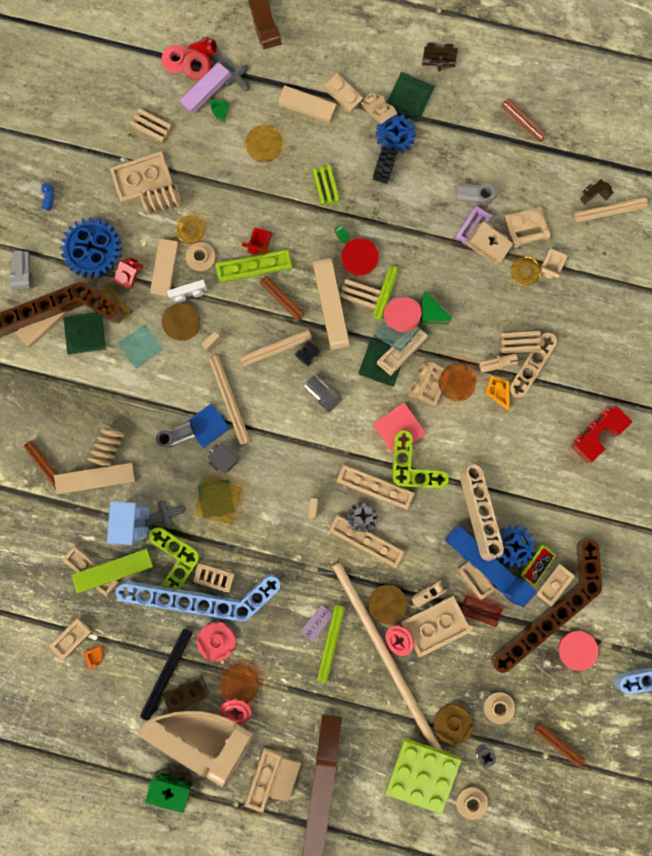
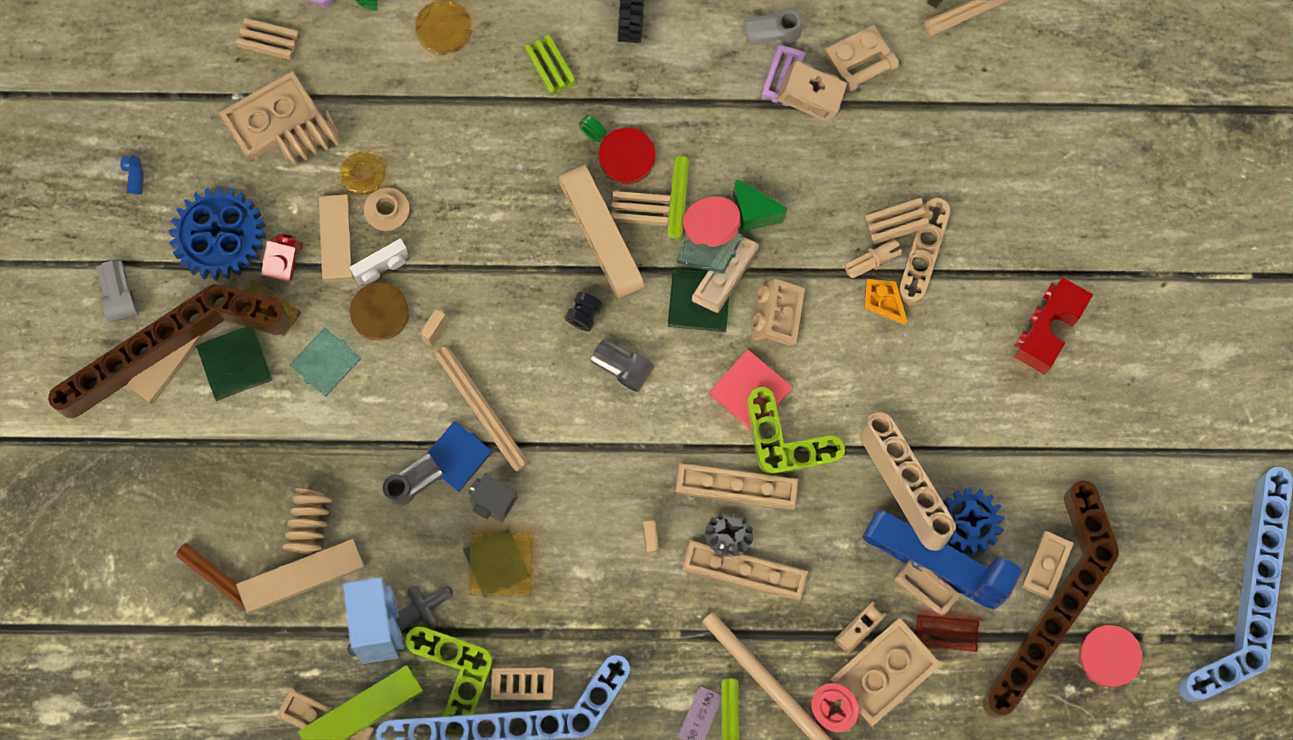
camera: 20 degrees left, 10 degrees down
lime tile [215,249,293,283] -> none
tan axle [240,330,312,366] -> none
red bracket [241,227,273,256] -> none
dark orange axle [260,276,304,321] -> none
pearl gold tile [368,584,407,624] -> none
clear orange tile [439,364,476,401] -> none
clear yellow piece [511,257,541,286] -> none
slope [518,544,556,587] -> none
tan bracket [540,248,568,279] -> none

